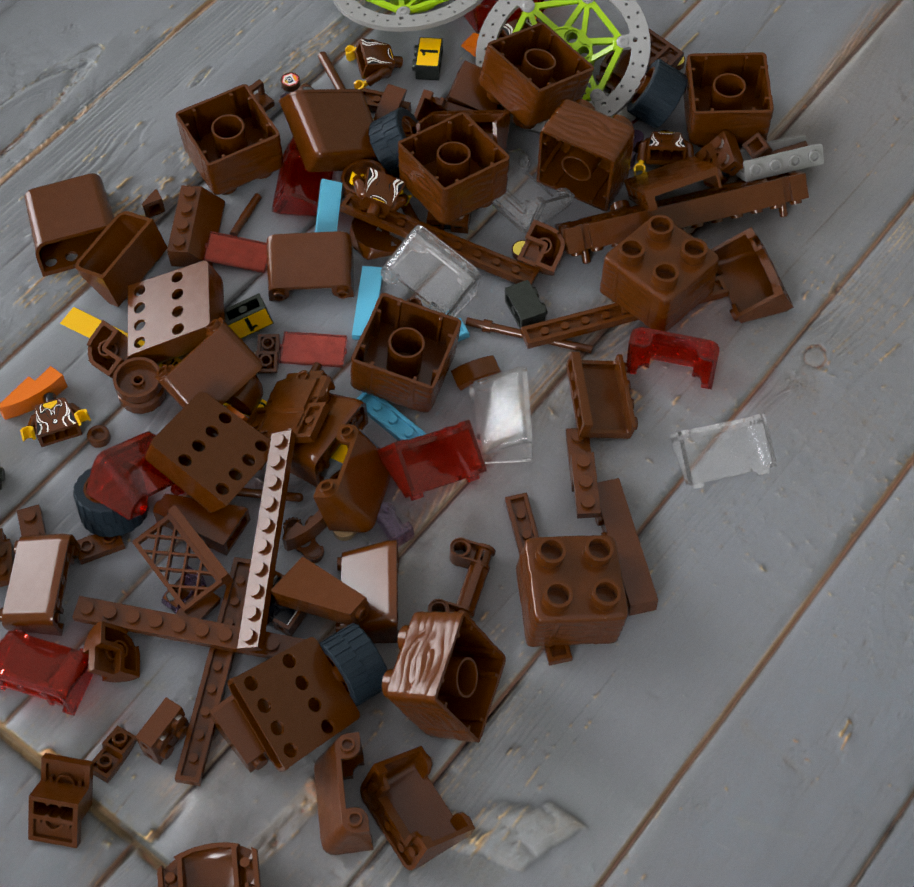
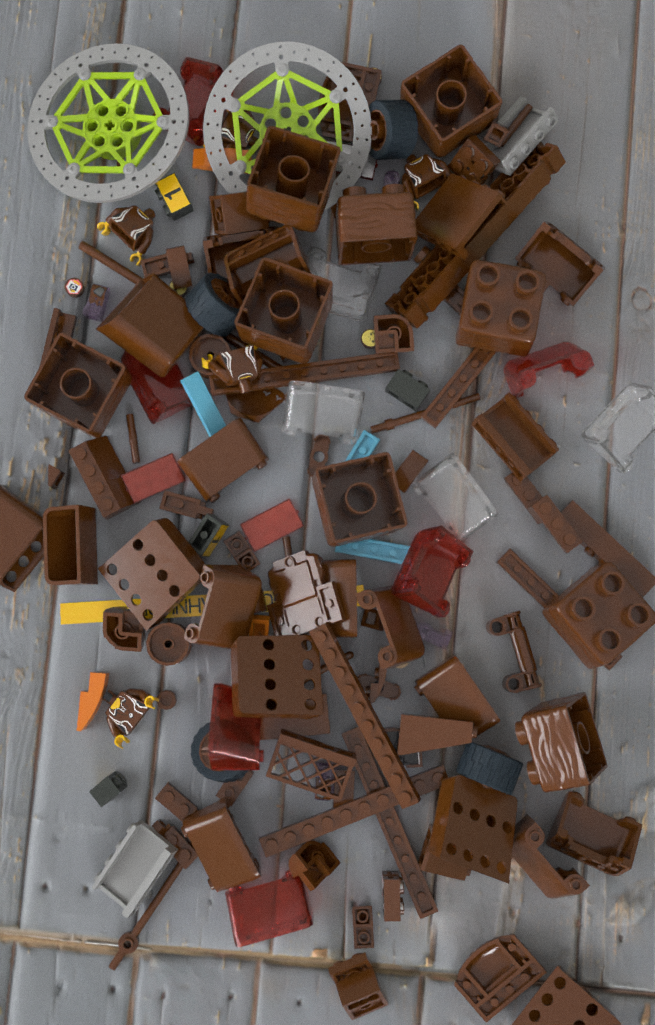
camera: 30 degrees left, 25 degrees up
medium azure tile [352,266,384,340] -> none
none -> reddish brown hinge [159,490,215,519]

